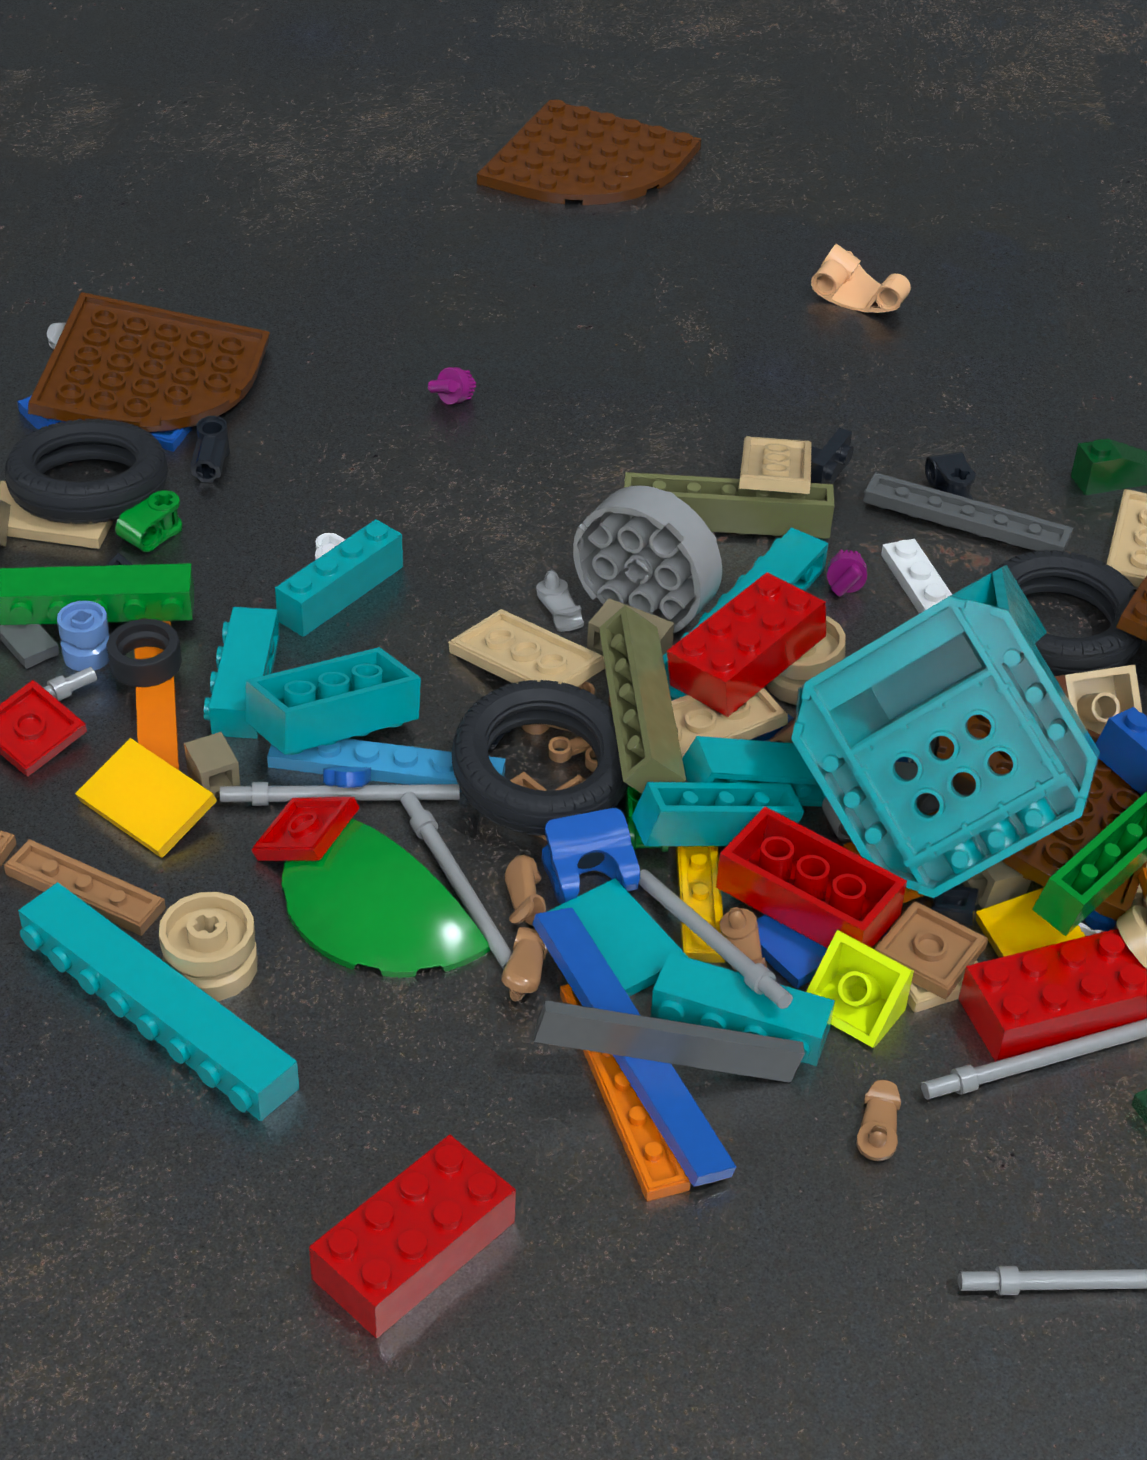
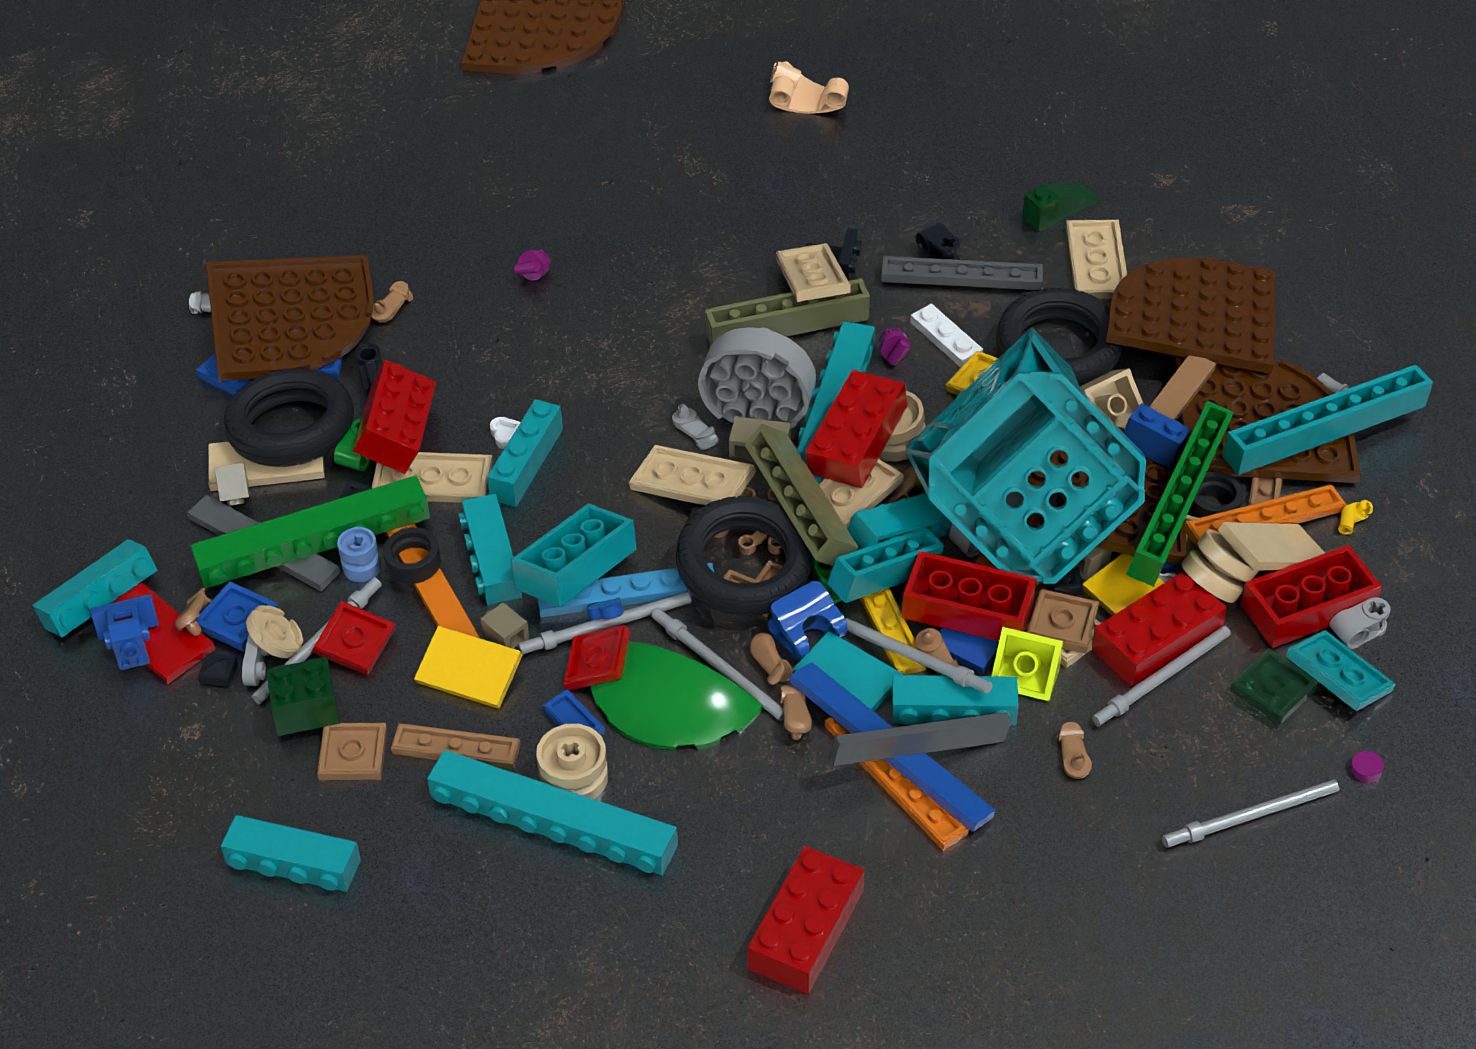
camera: 15 degrees left, 5 degrees up
none -> red brick [353,359,436,474]
none -> medium nougat piece [372,281,414,323]
none -> tan tile [372,452,493,503]
none -> blue tile [543,689,605,736]

